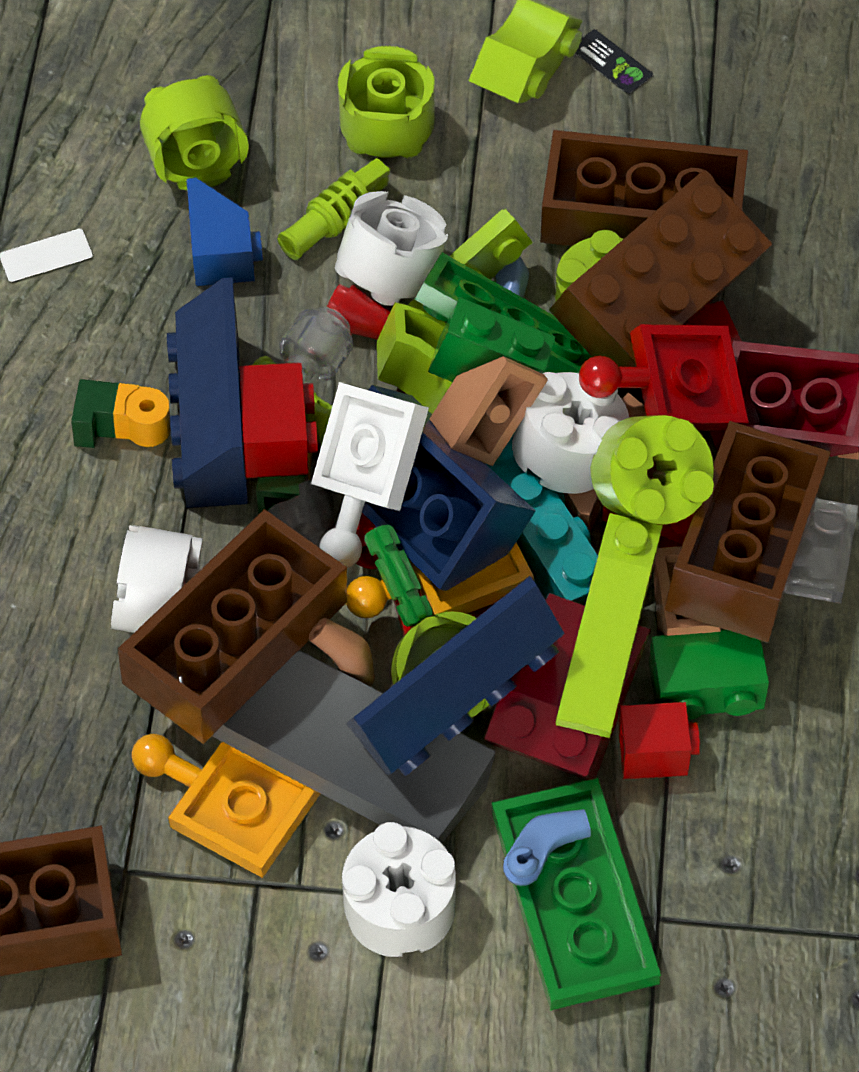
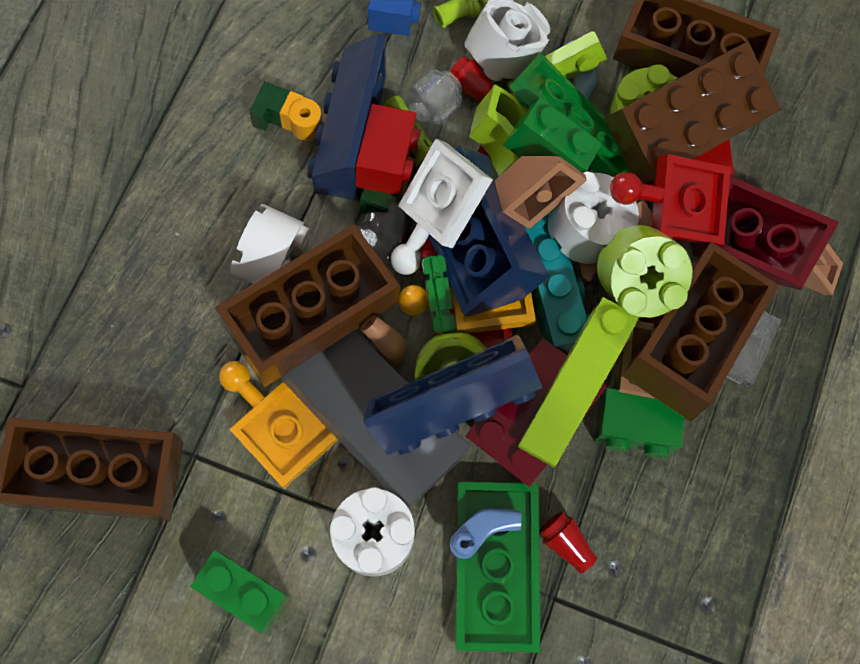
camera: 10 degrees right, 15 degrees up
red brick [618,702,700,779] -> none
none -> green brick [190,550,291,634]
none -> red cone [539,511,598,574]

